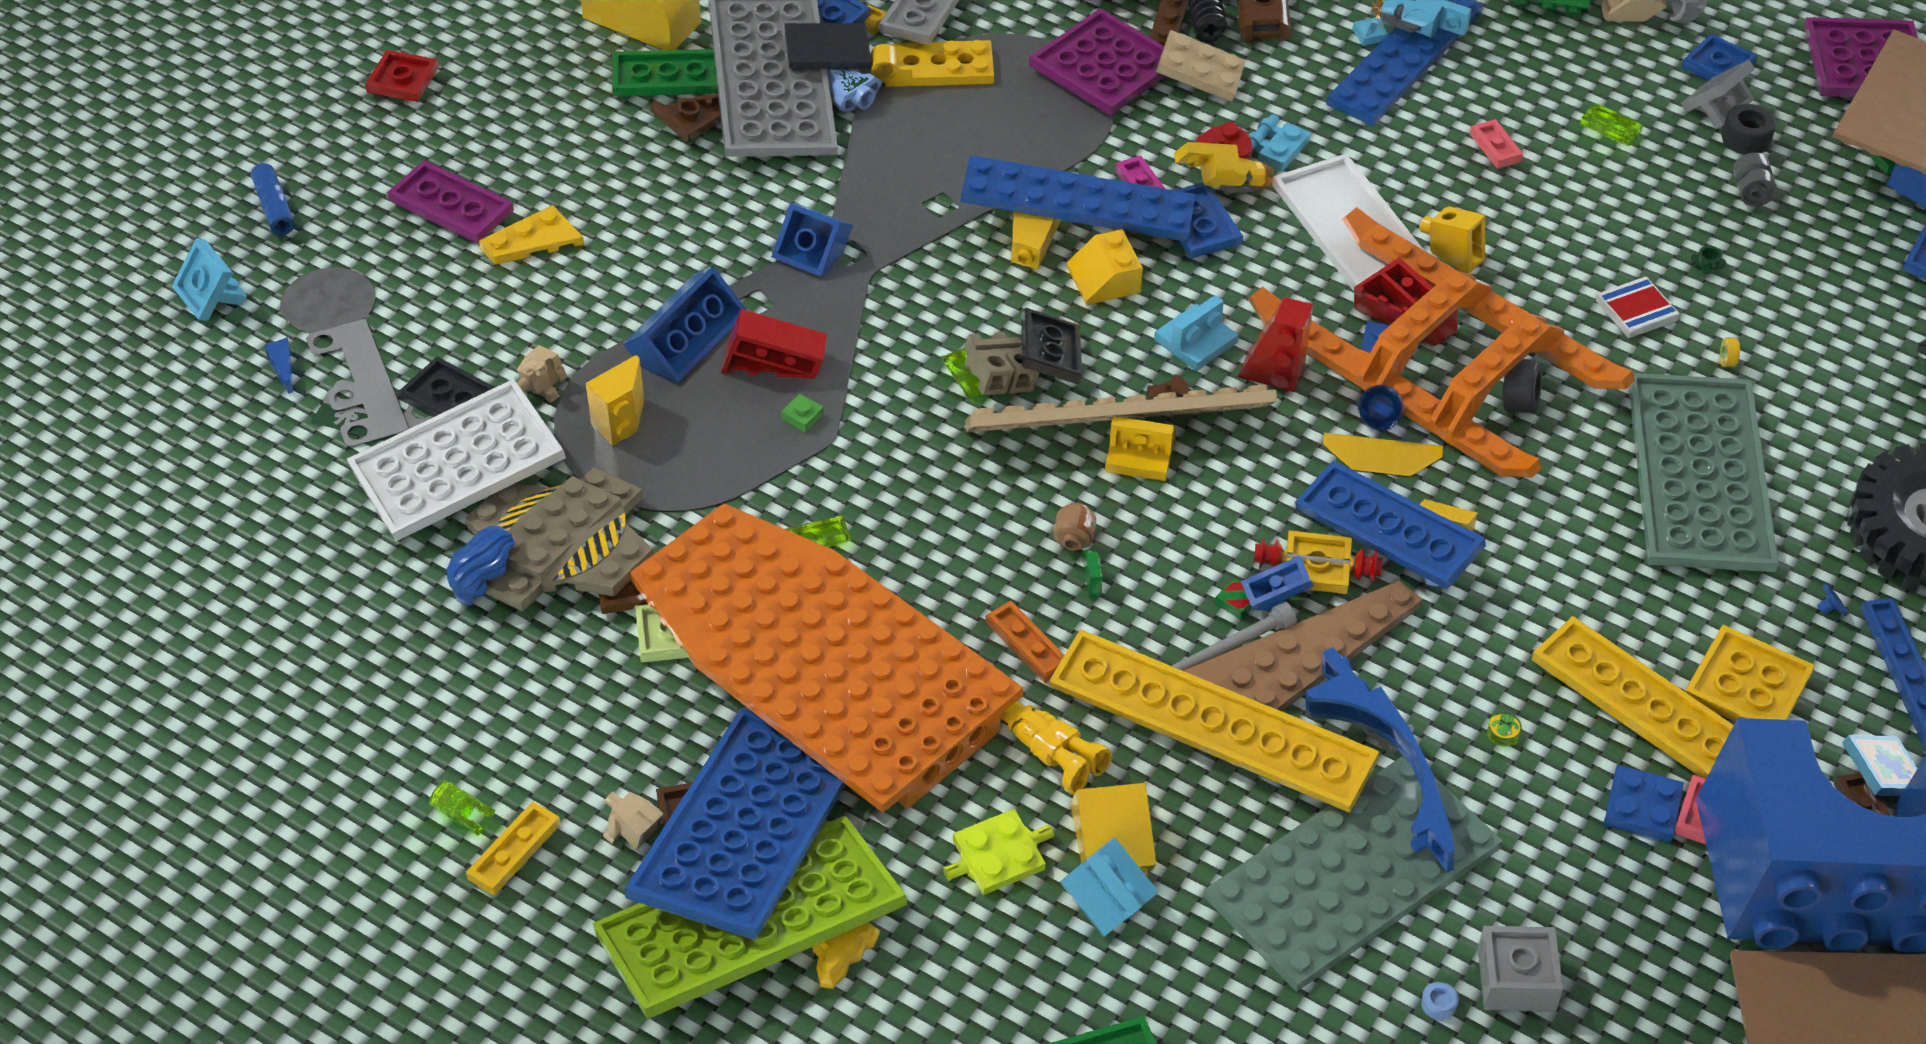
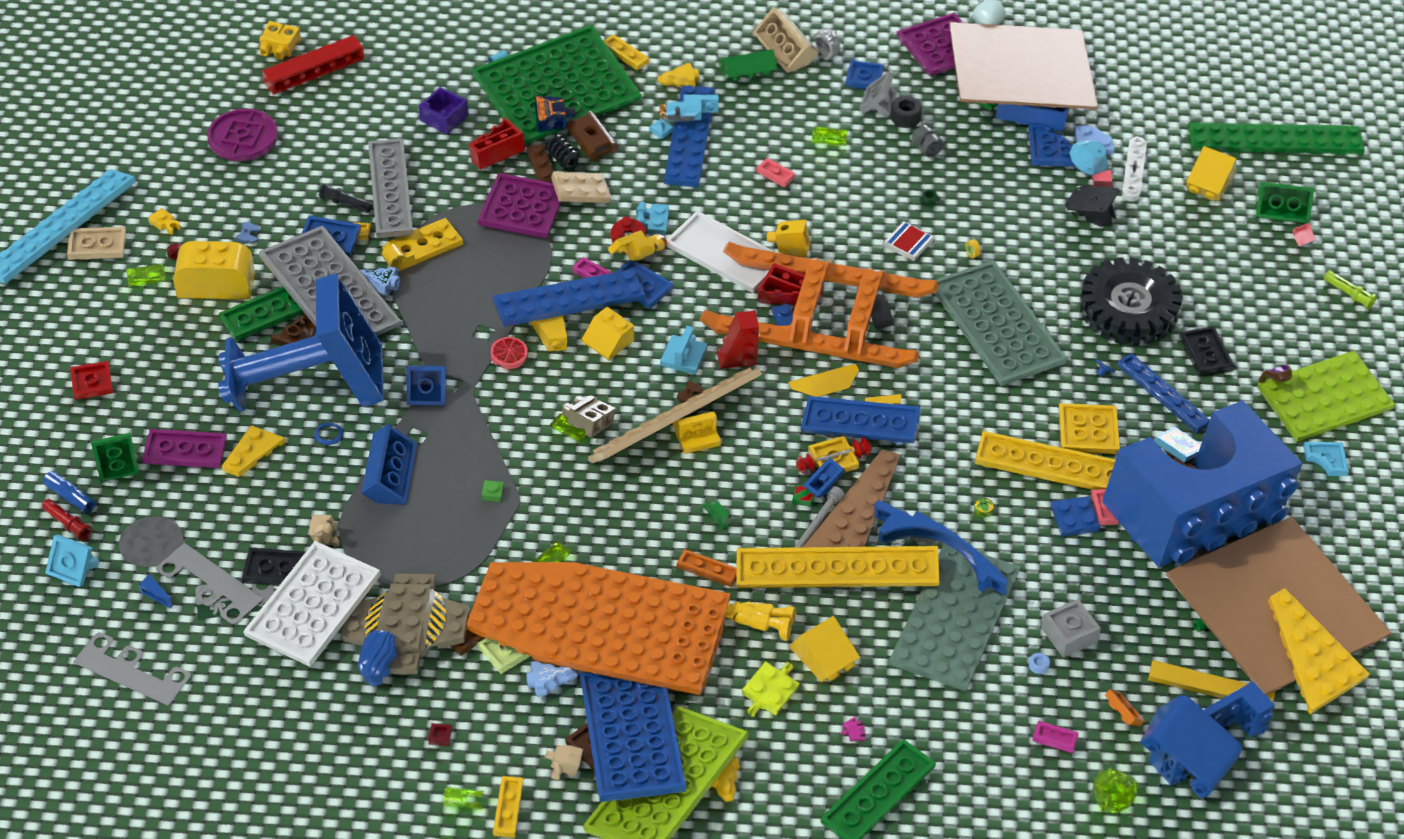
camera: 30 degrees left, 0 degrees up
yellow slope [586,355,644,446] -> none
red wedge [721,309,827,379] -> none
black tile [784,23,871,69] -> none
black tile [1021,308,1082,385] -> none
medium nougat head [1053,503,1096,551] -> none
medium azure bracket [1060,837,1159,937] -> none
clear blue hair [1358,385,1405,430] -> none
none -> red pin [41,499,92,541]
none -> light grey piece [72,632,191,706]
none -> green slope [91,433,139,482]
none -> blue piece [218,273,384,412]
none -> blue piece [315,423,343,445]
none -> dark red tile [428,723,453,746]
none -> tile [491,337,528,369]
none -> light blue rock [526,661,577,697]
none -> dark pink piece [842,717,866,742]

